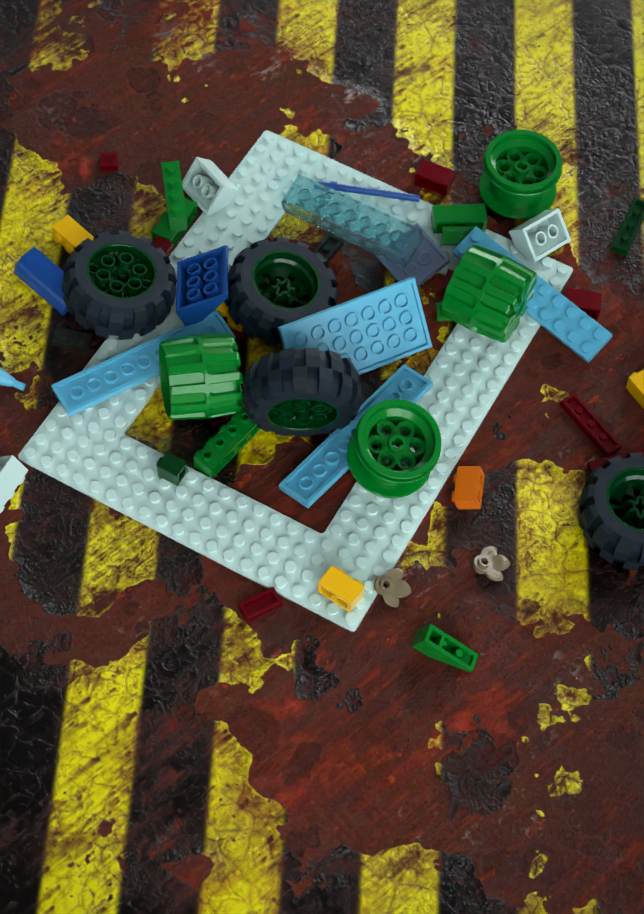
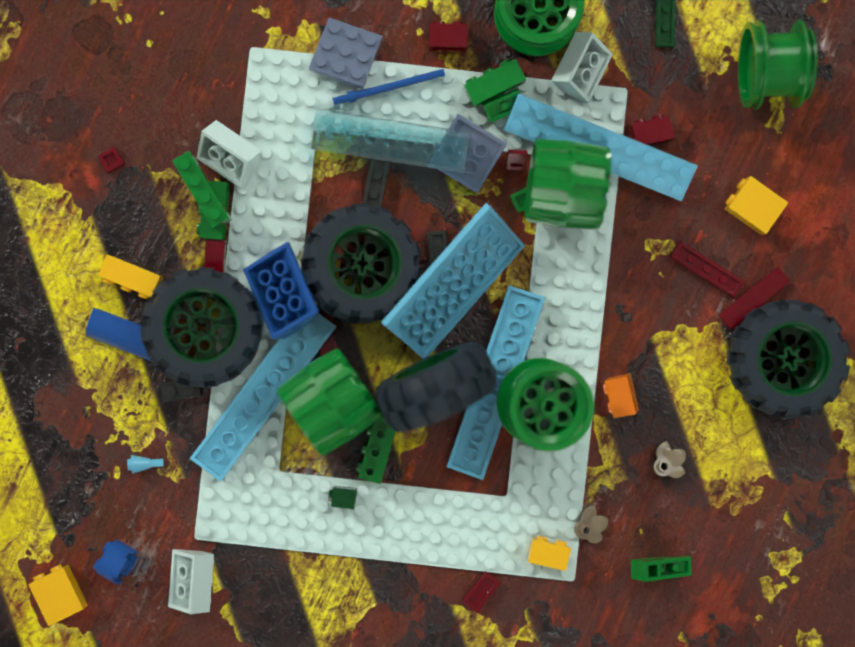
camera: 20 degrees left, 30 degrees up
none -> sand blue plate [309,18,383,89]

